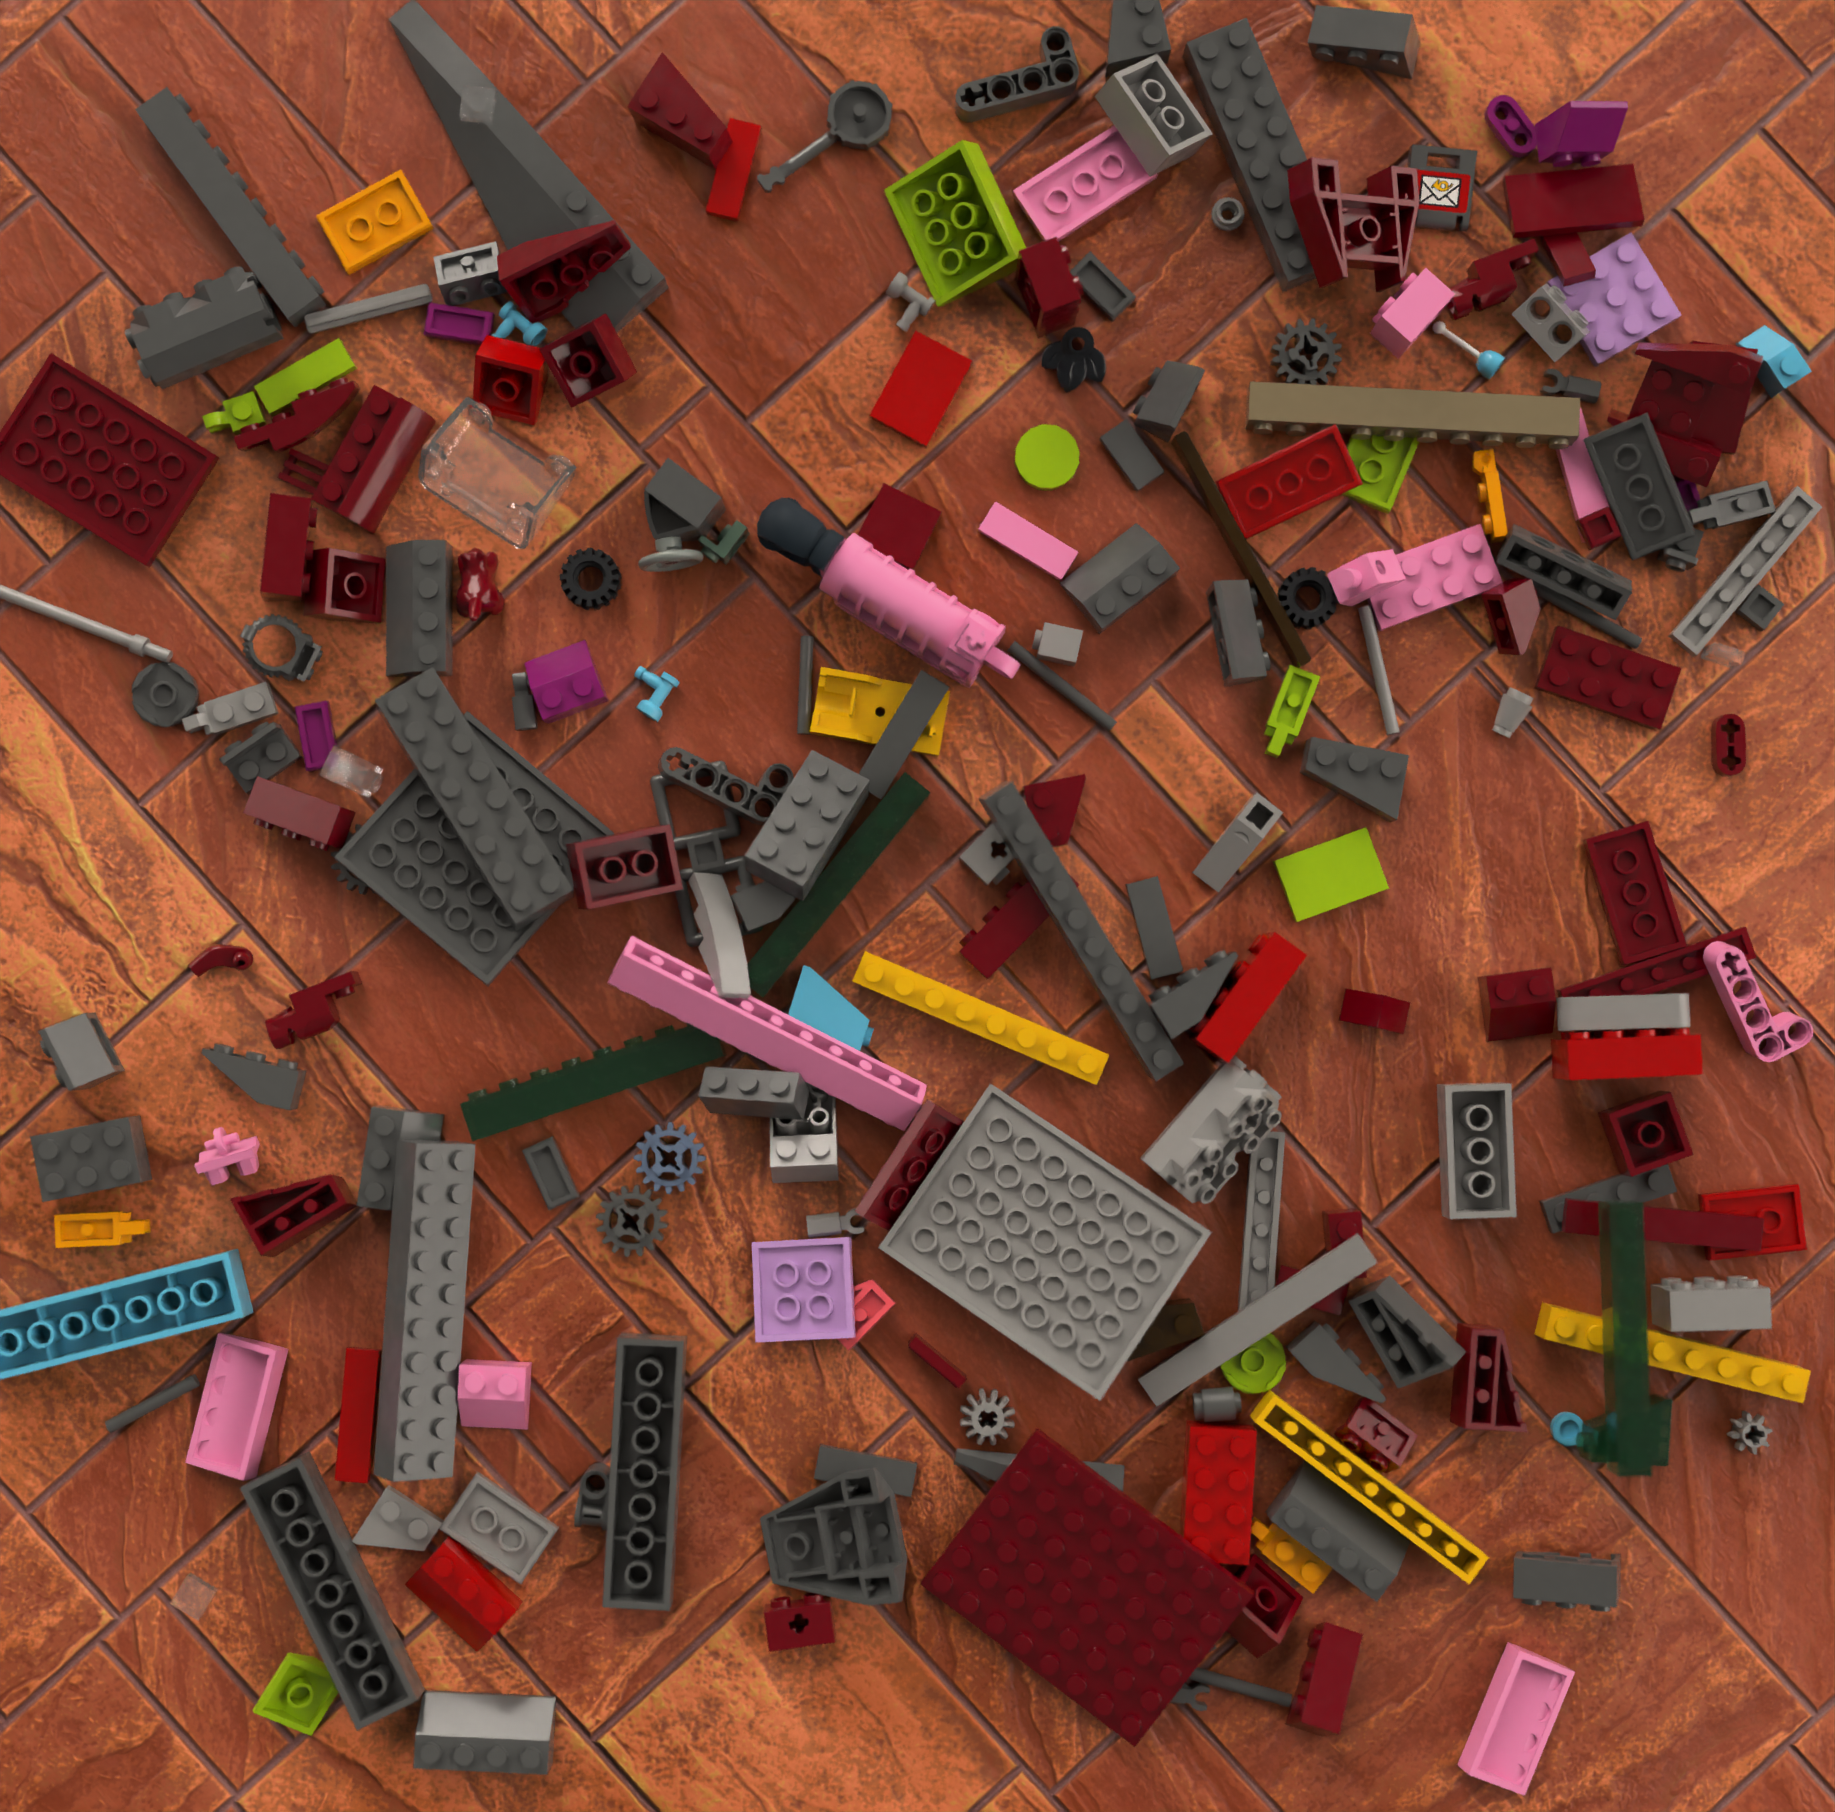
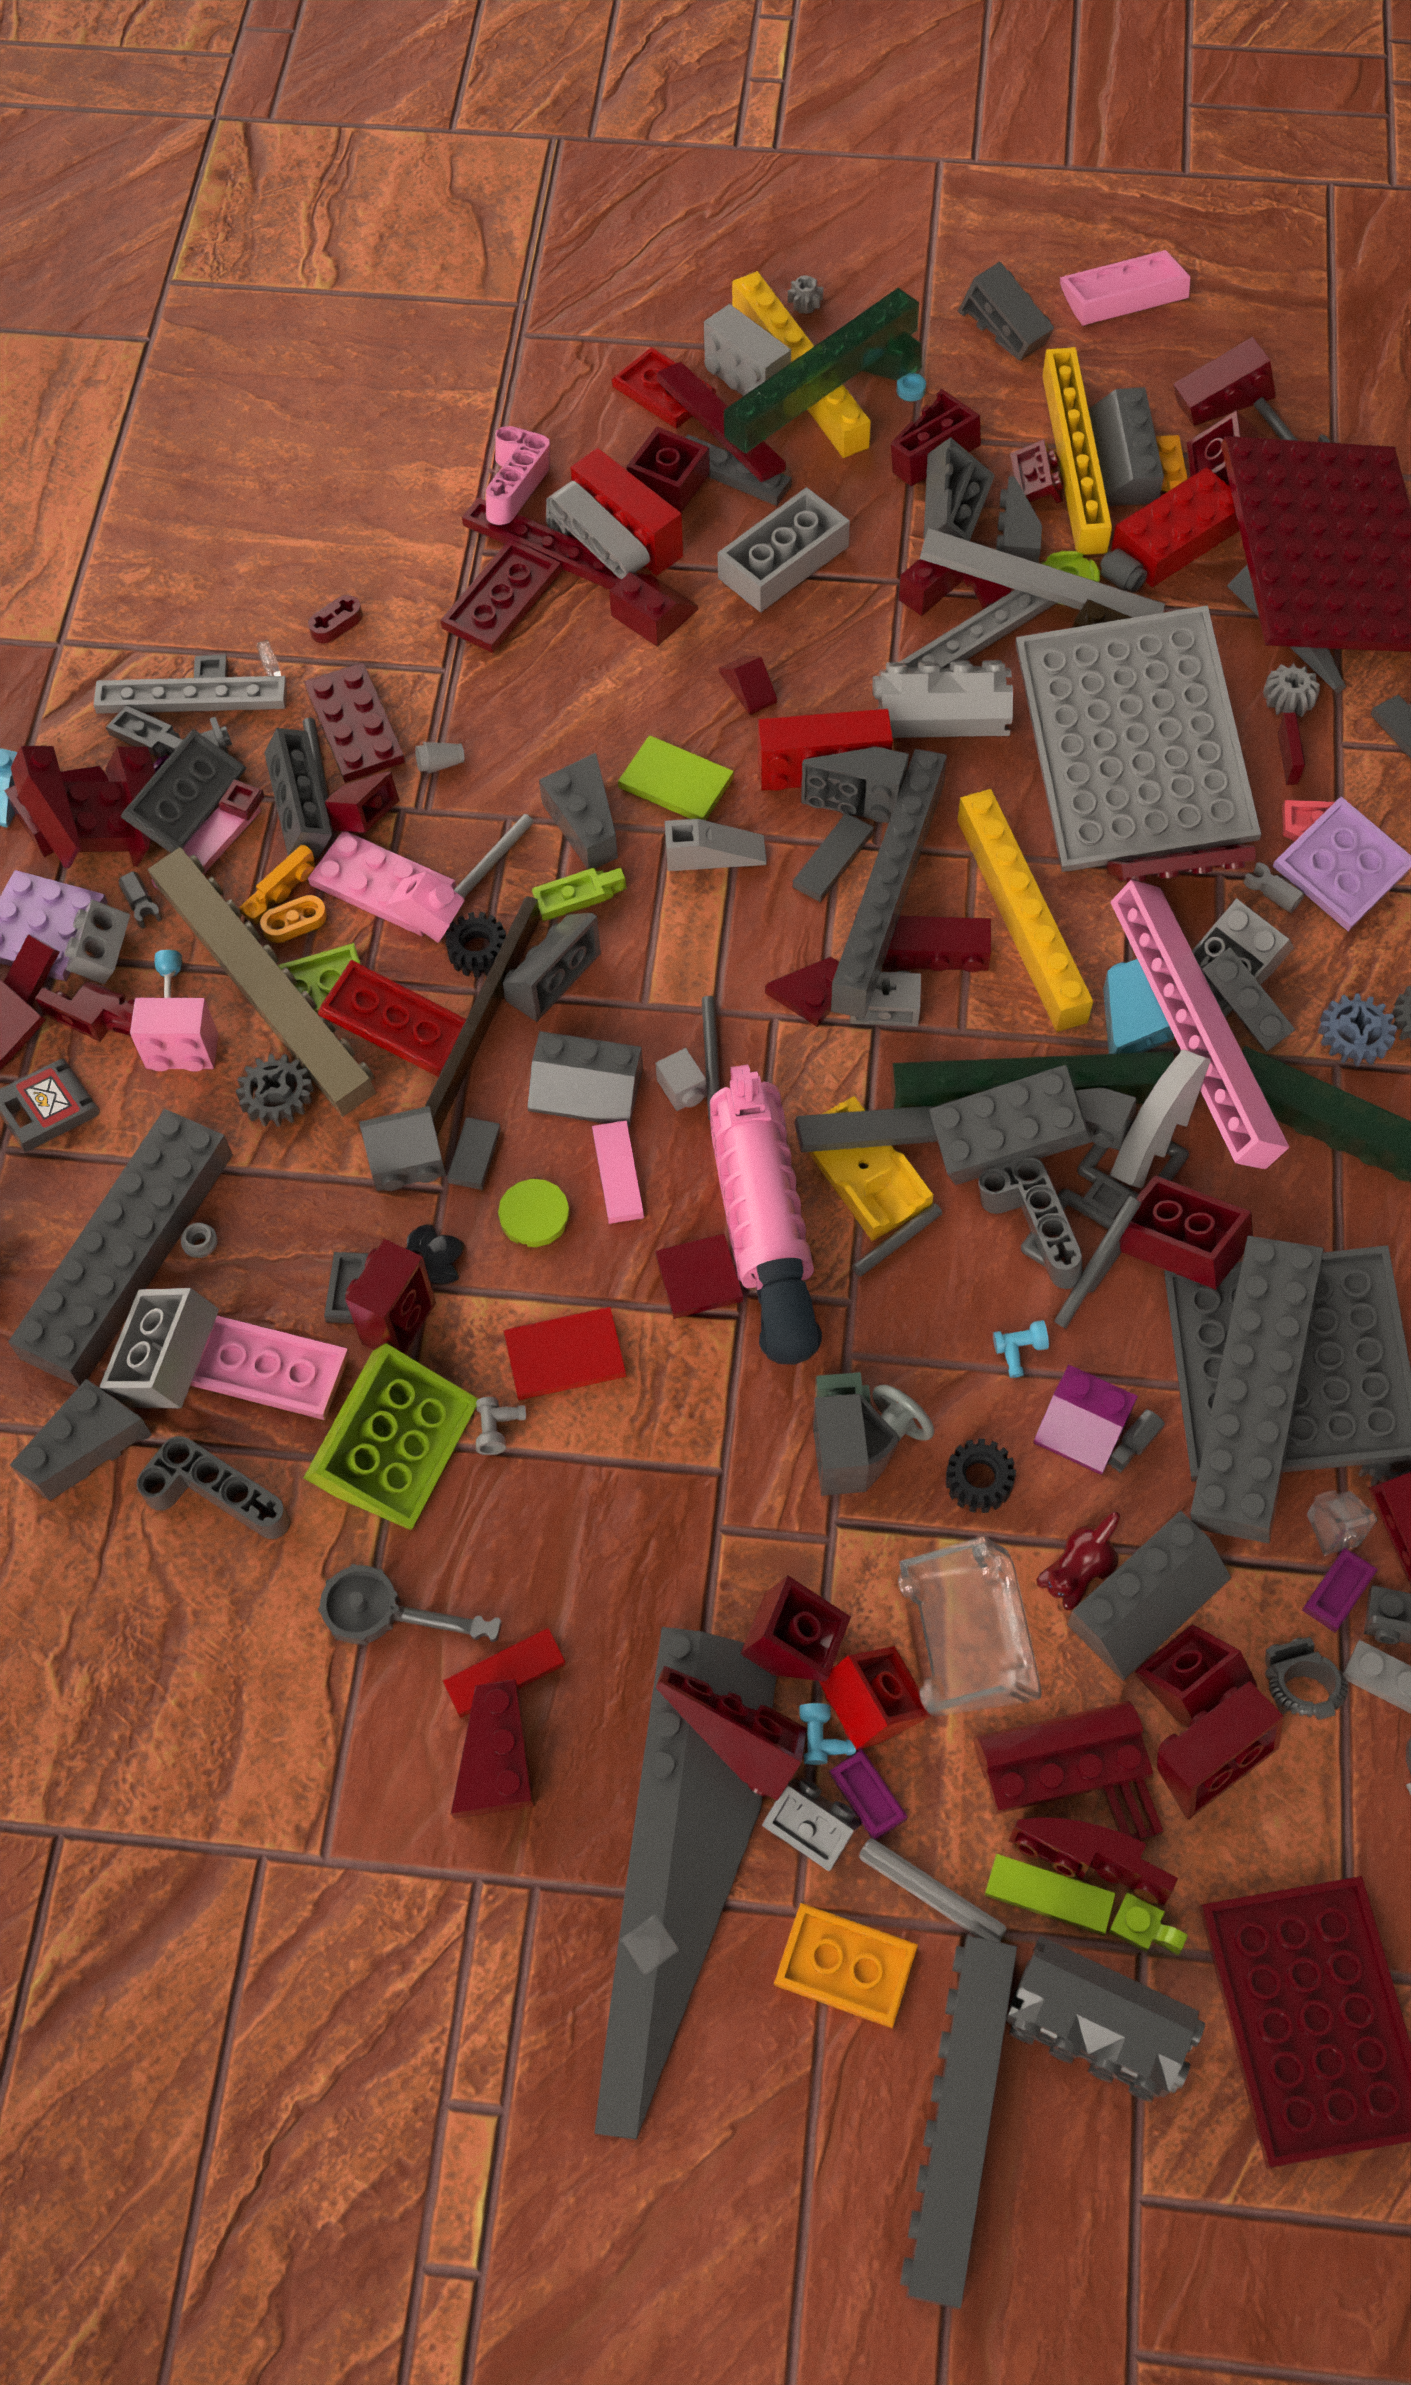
camera: 125 degrees left, 25 degrees down
dark red wedge [1287,157,1420,292] -> none
none -> light orange plate [260,895,327,943]
none -> dark grey bar [1054,1196,1142,1328]

